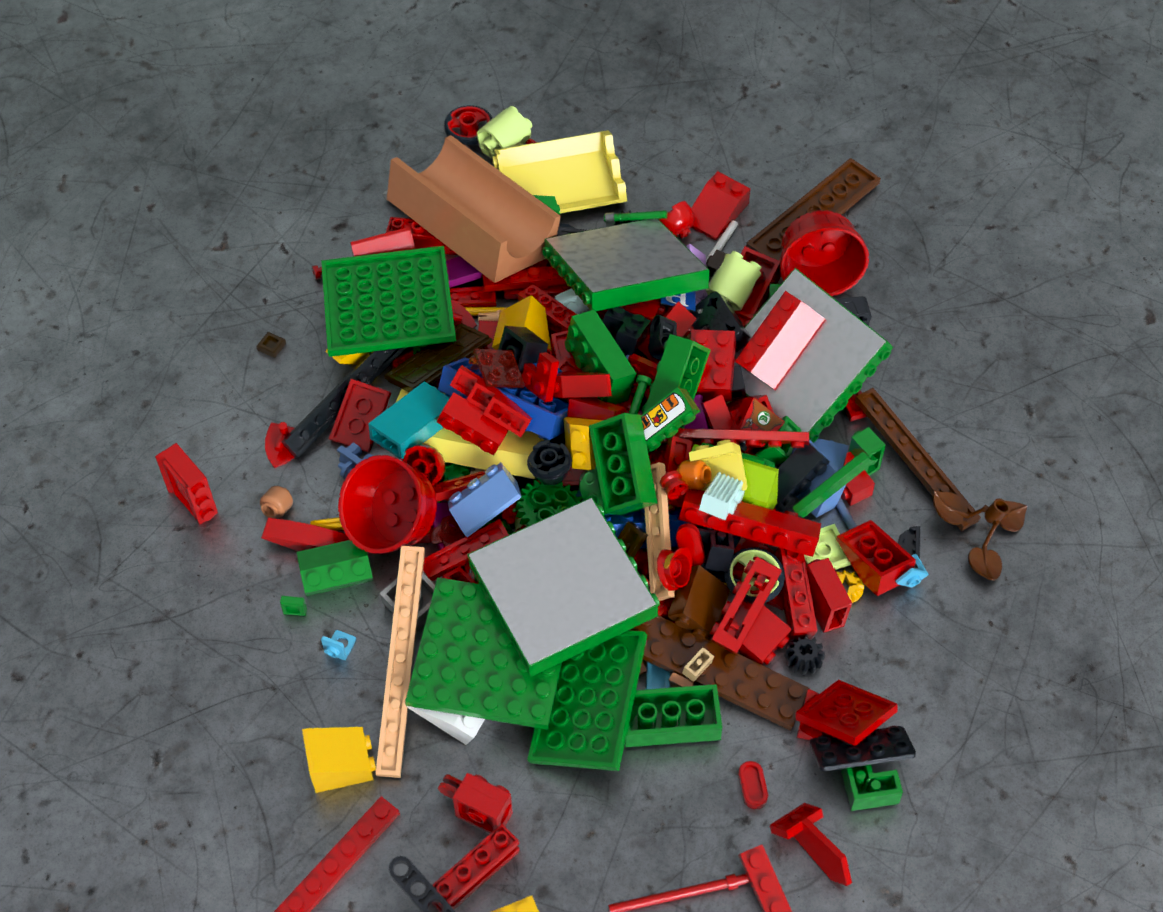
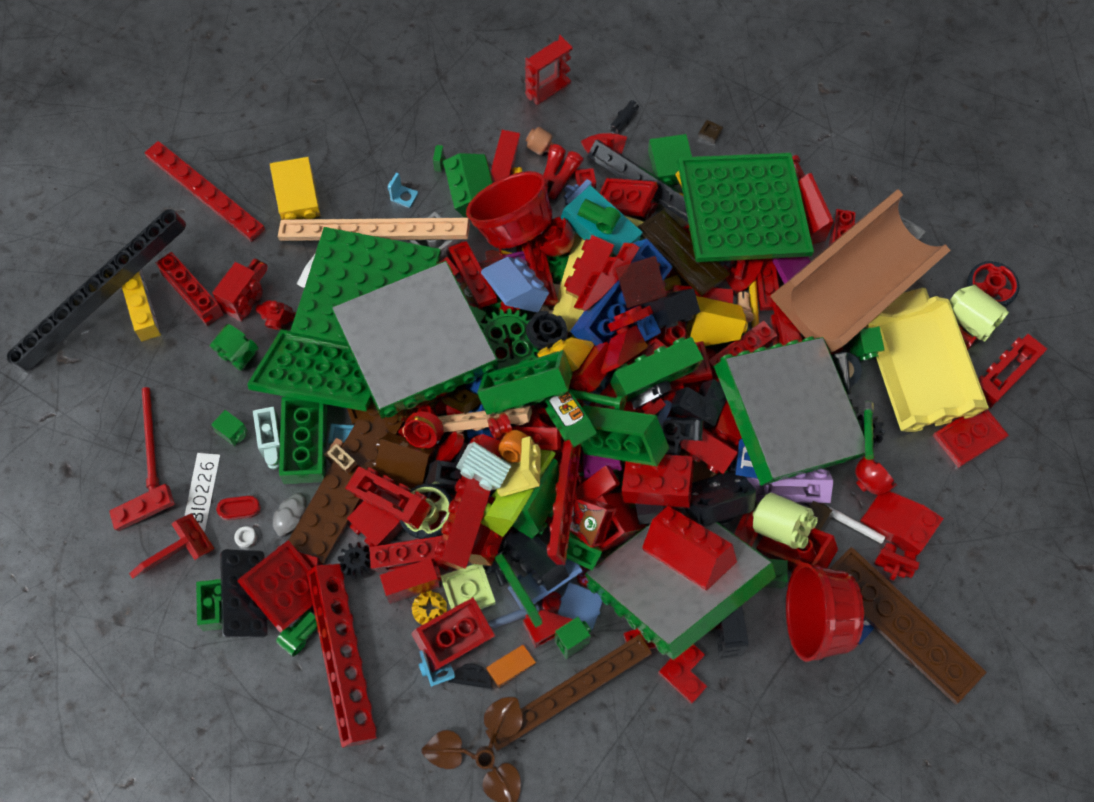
camera: 90 degrees right, 10 degrees up
none -> white sticker [185,453,220,532]
none -> green brick [209,324,259,371]
none -> green brick [211,410,248,446]
none -> white tile [234,526,257,549]
none -> light aqua brick [253,406,280,470]
none -> red rock [256,300,296,330]
none -> light grey arm [273,492,307,536]
none -> green piece [276,610,317,657]
none -> red brick [307,564,377,748]
none -> orange slope [486,645,536,689]
none -> red piece [543,144,584,200]
none -> red tile [575,168,597,188]
none -> green piece [577,199,621,234]
none -> black pin [608,100,639,134]
none -> green brick [648,134,692,186]
none -> red plate [658,644,707,704]
none -> red hips [874,543,920,581]
none -> red tile [932,409,1009,468]
none -> red brick [978,334,1047,409]

